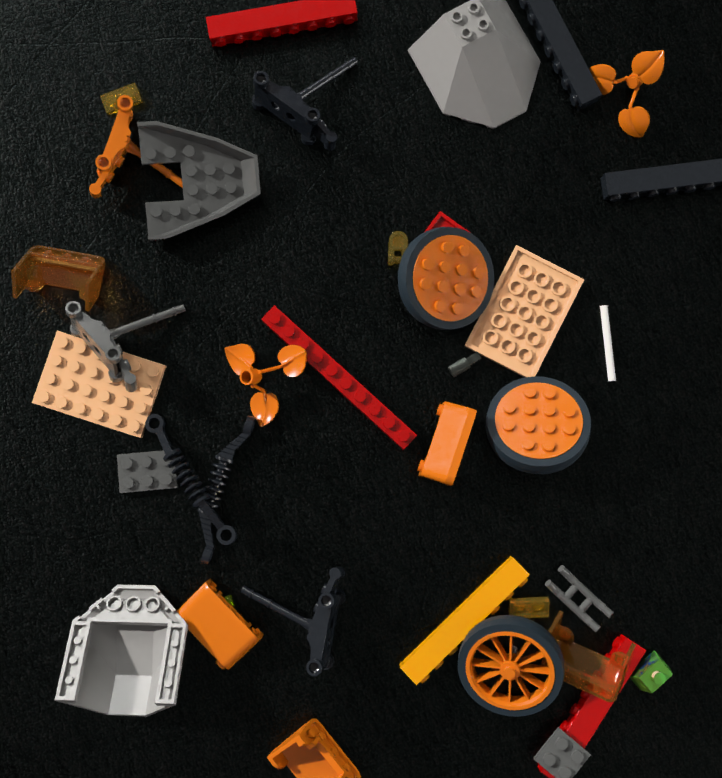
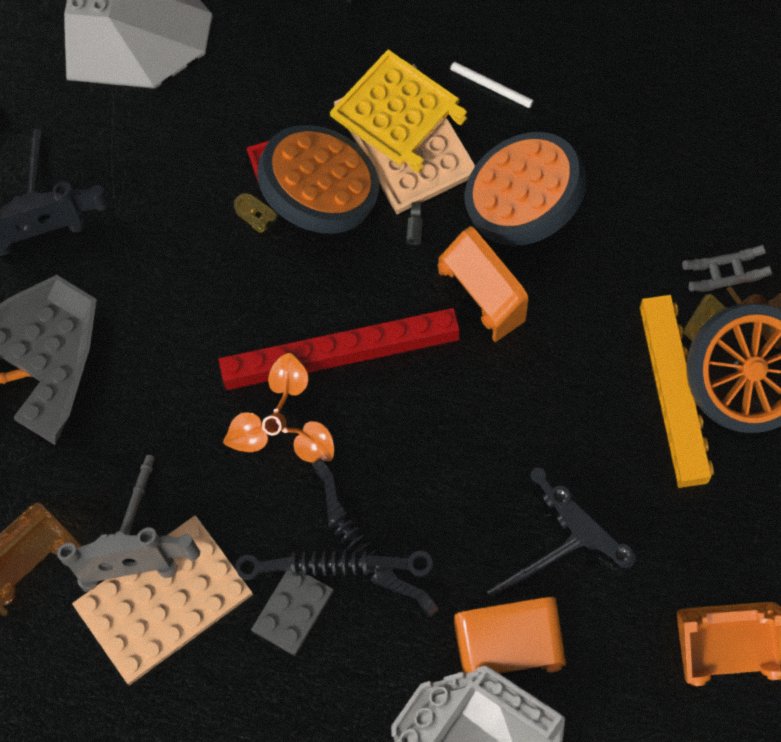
camera: 50 degrees left, 15 degrees down
none -> yellow plate [330,50,467,173]

